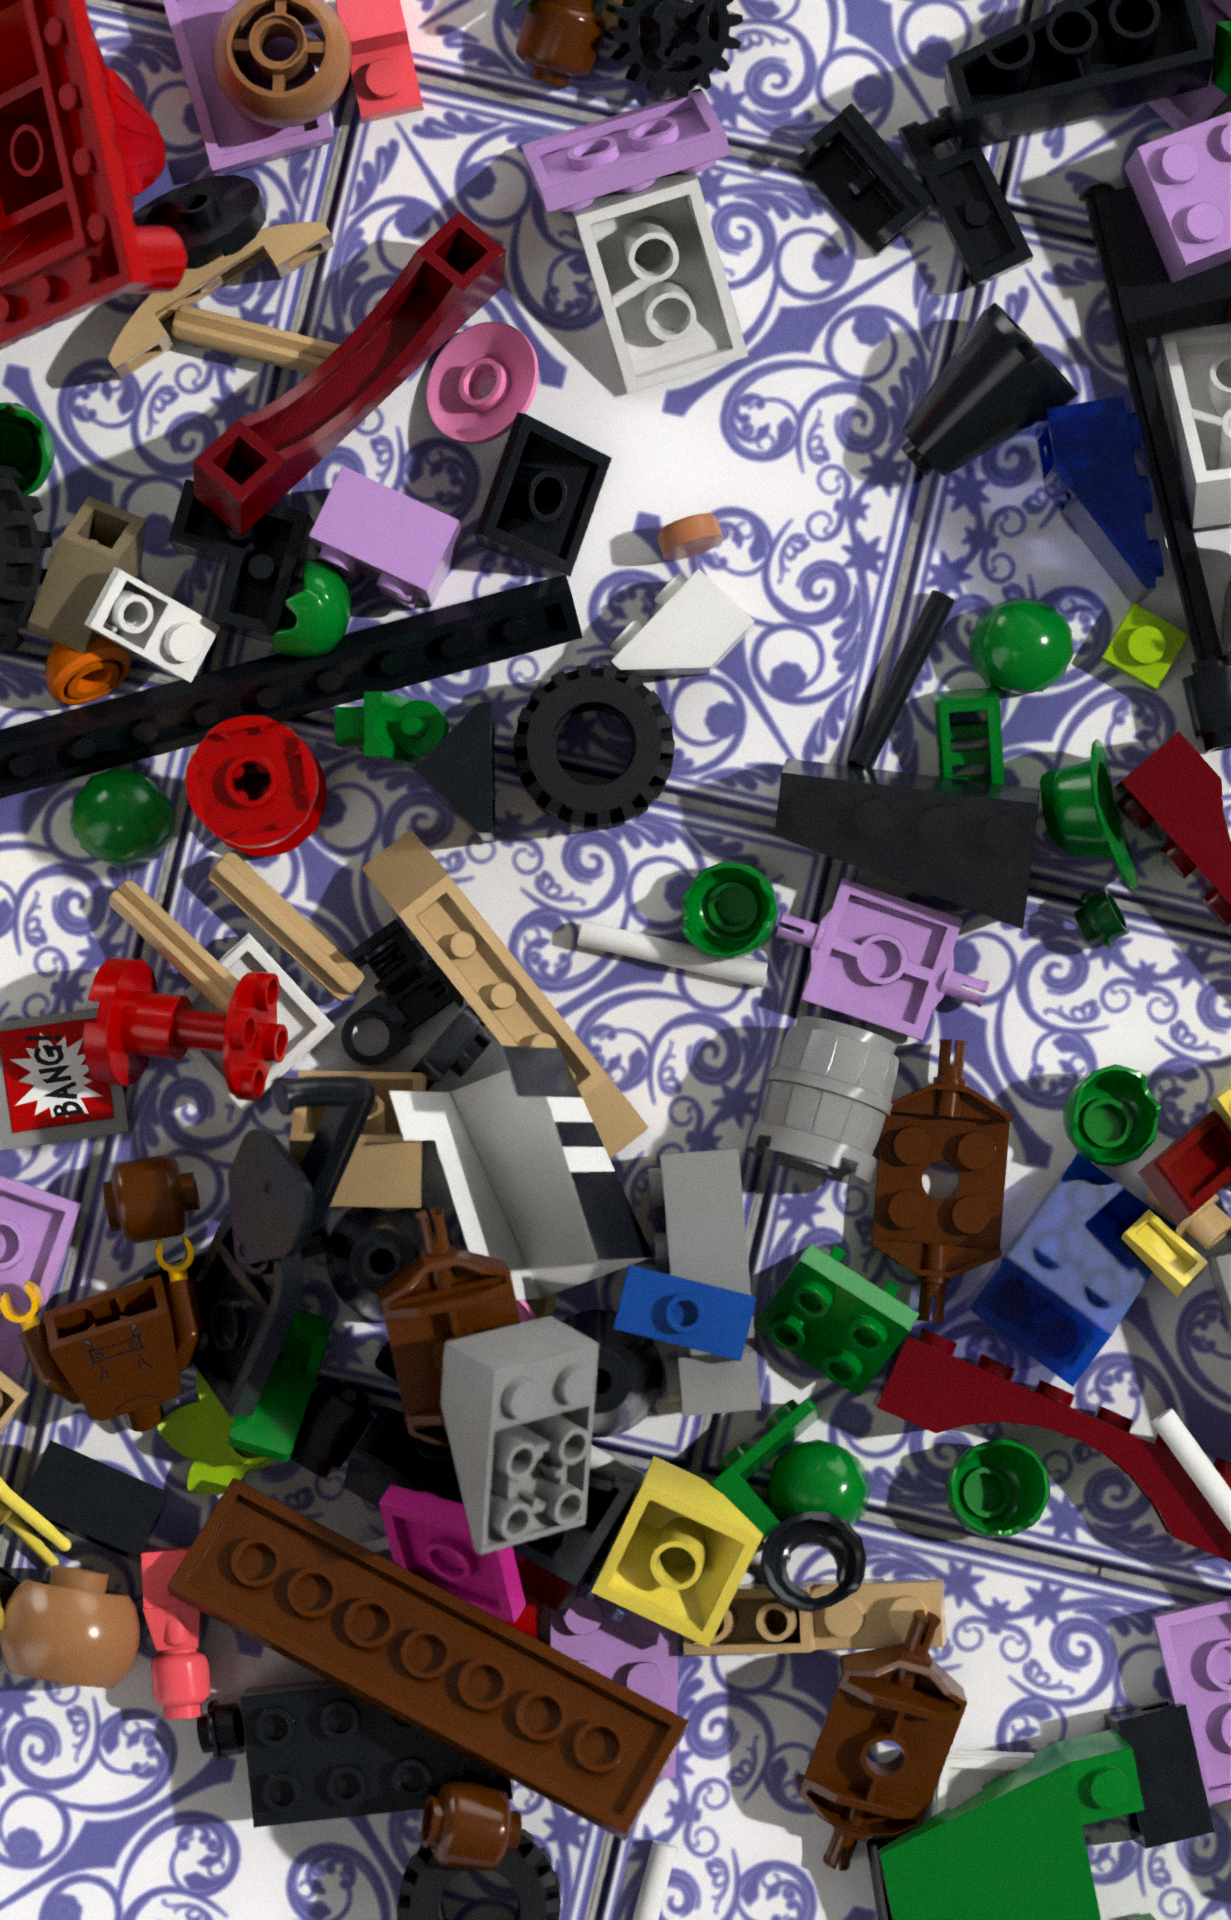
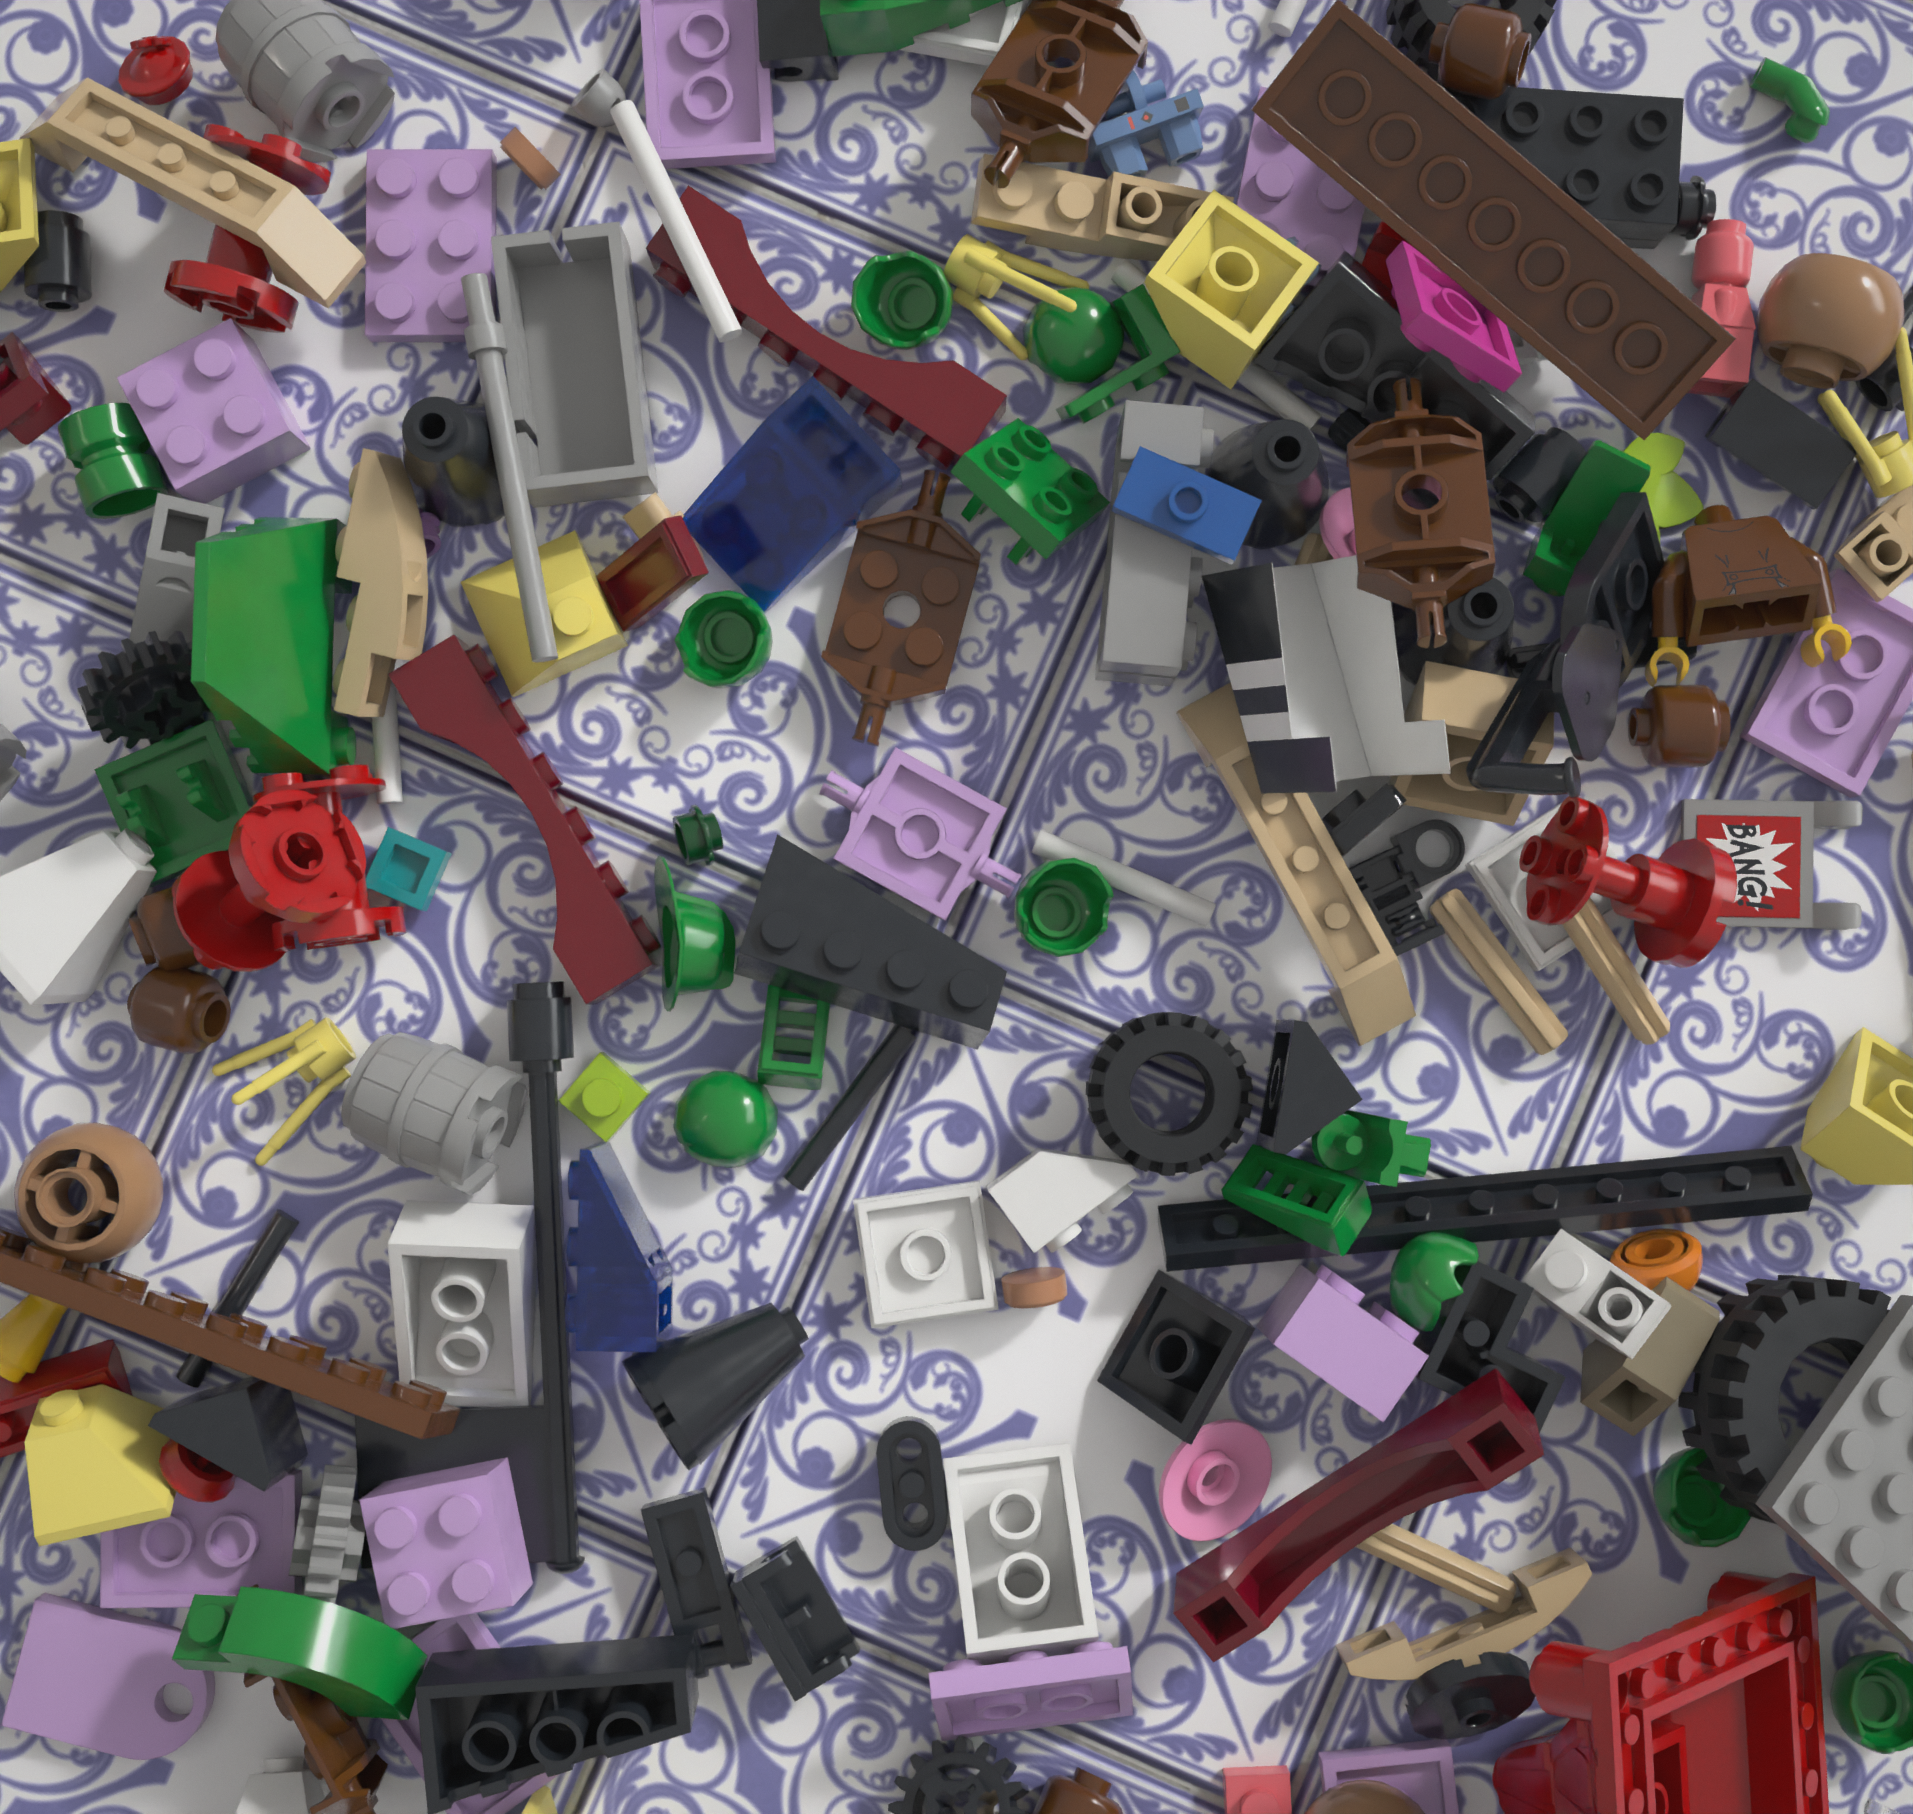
camera: 170 degrees left, 0 degrees up
green hair [70,768,176,868] -> none
red piece [186,715,327,857] -> none
light grey slope [441,1316,599,1555] -> none
light grey piece [747,1016,900,1186] -> none
black piece [760,1511,867,1612] -> none
light yellow piece [1121,1209,1209,1298] -> none
none -> white plate [853,1180,999,1328]
none -> black plate [876,1416,947,1551]
none -> light yellow plant [943,234,1089,360]
none -> medium blue hips [1088,71,1204,177]
none -> green slope [1221,1144,1372,1257]
none -> green arm [1749,57,1830,143]

